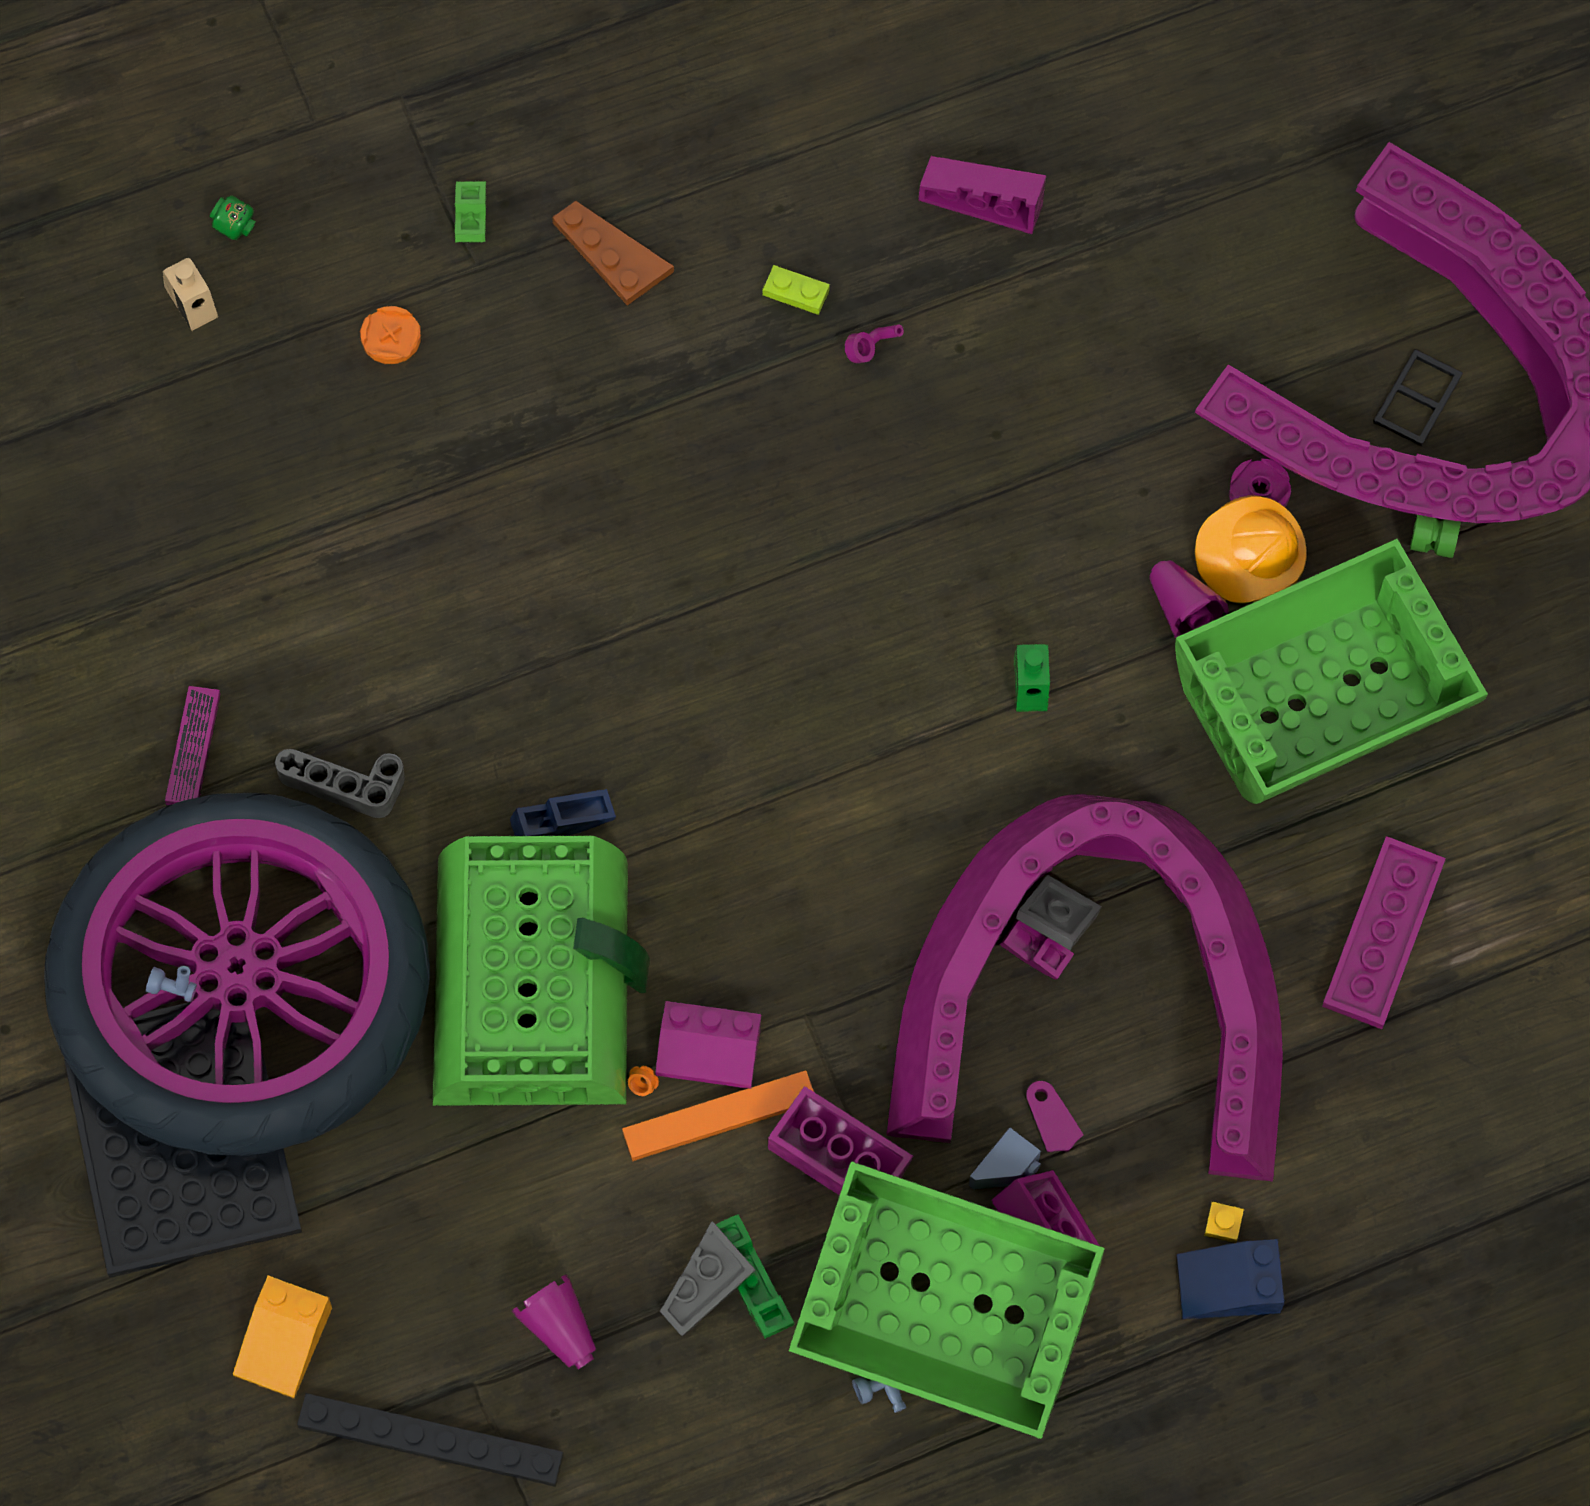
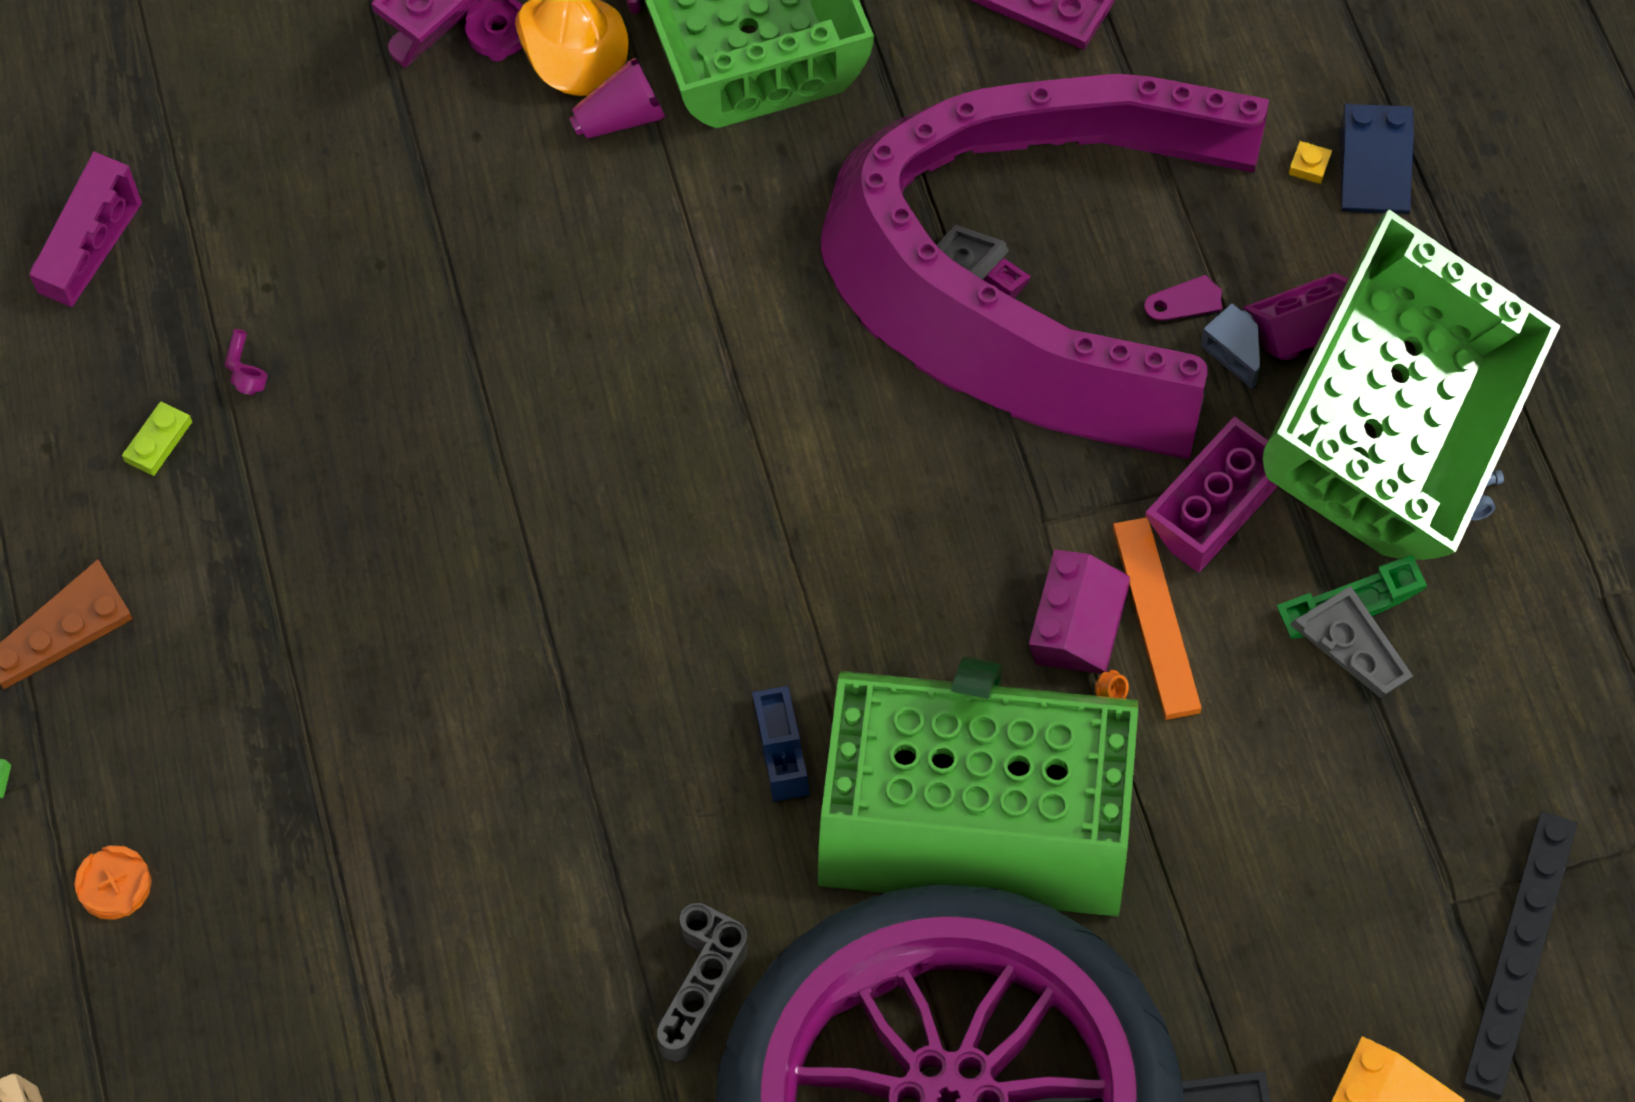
camera: 80 degrees left, 5 degrees down
magenta cone [512,1274,596,1369] -> none
green torso [1014,644,1050,712] -> none

